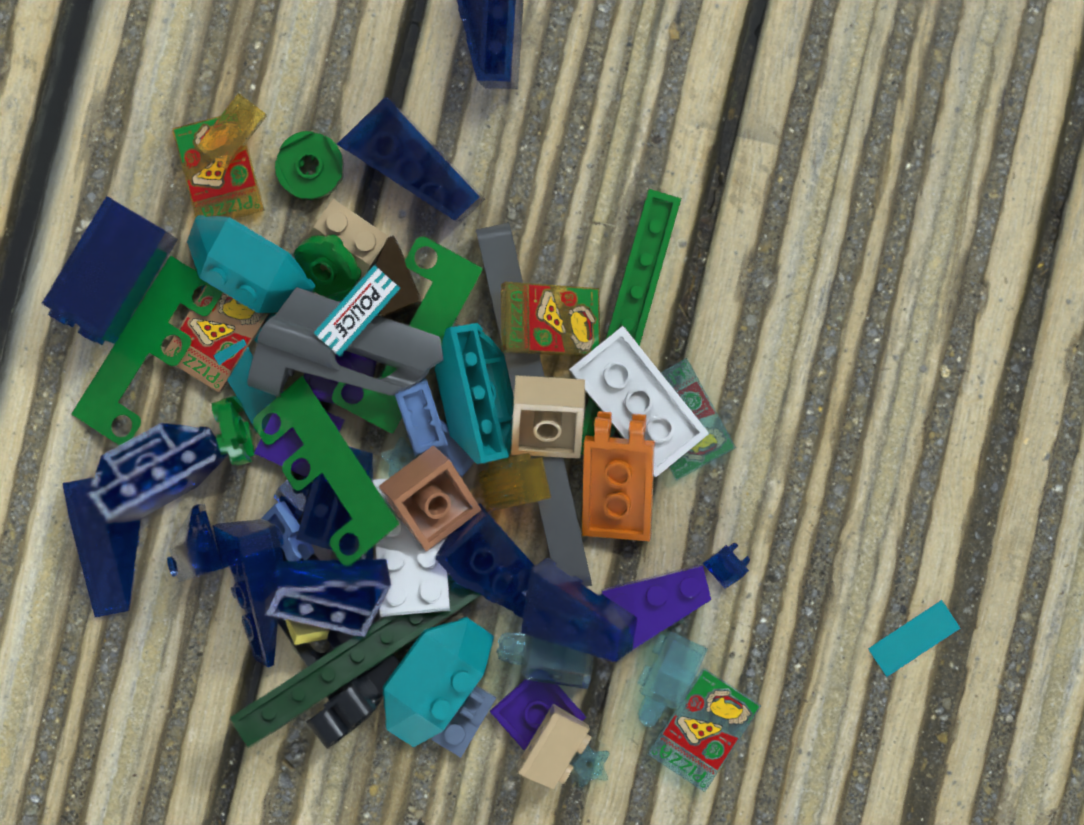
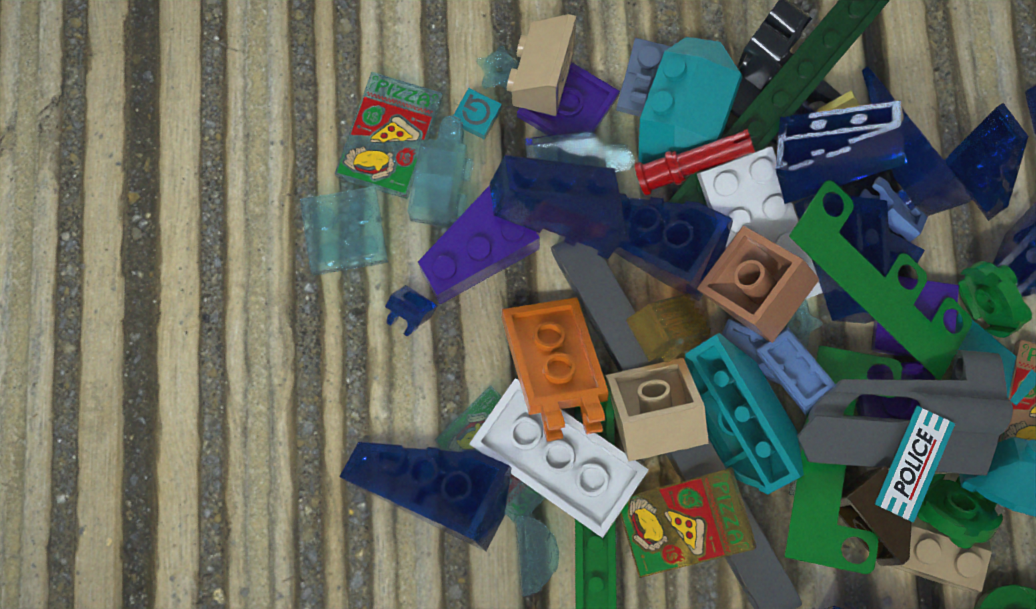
camera: 165 degrees right, 10 degrees down
teal sticker [868,600,960,677] -> none
none -> clear light blue plate [300,186,389,276]
none -> clear blue wedge [339,442,512,552]
none -> teal tile [451,88,502,140]
none -> clear light blue tile [514,514,559,597]
none -> red pin [634,129,756,196]

